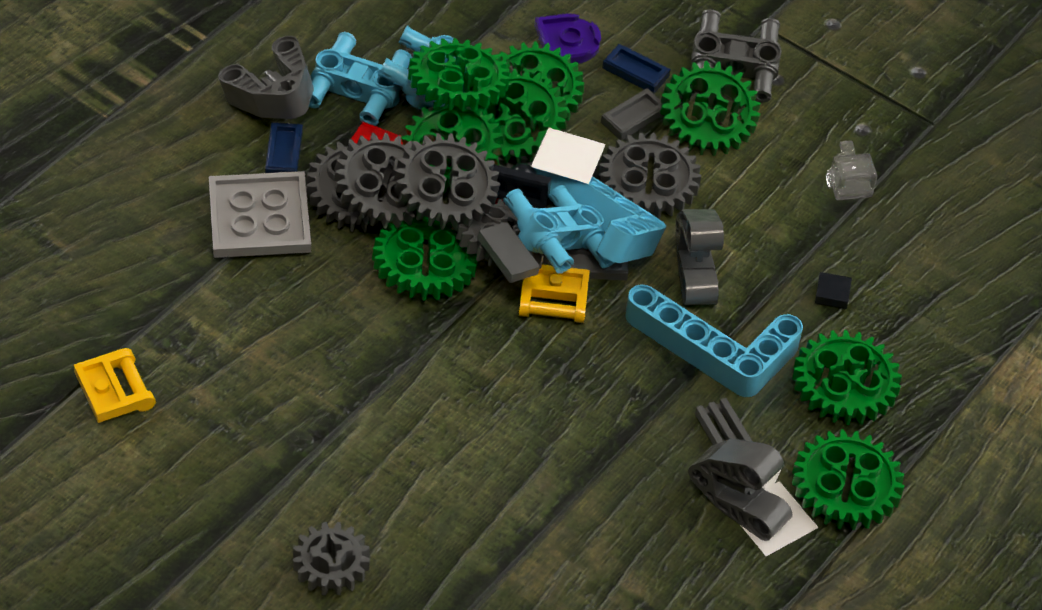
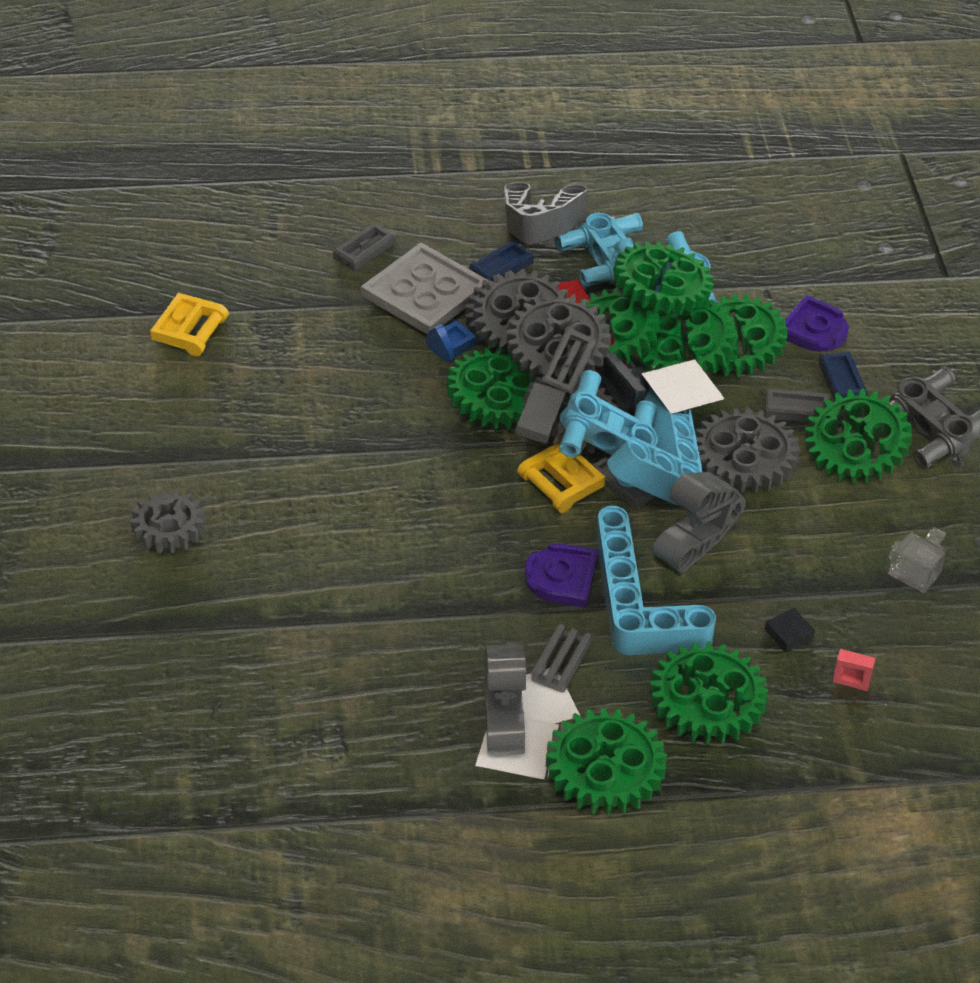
camera: 50 degrees right, 5 degrees down
none -> dark grey tile [333,223,396,272]
none -> blue tile [426,320,476,362]
none -> dark purple tile [524,543,599,608]
none -> dark grey tile [540,327,597,398]
none -> coral tile [833,649,876,691]

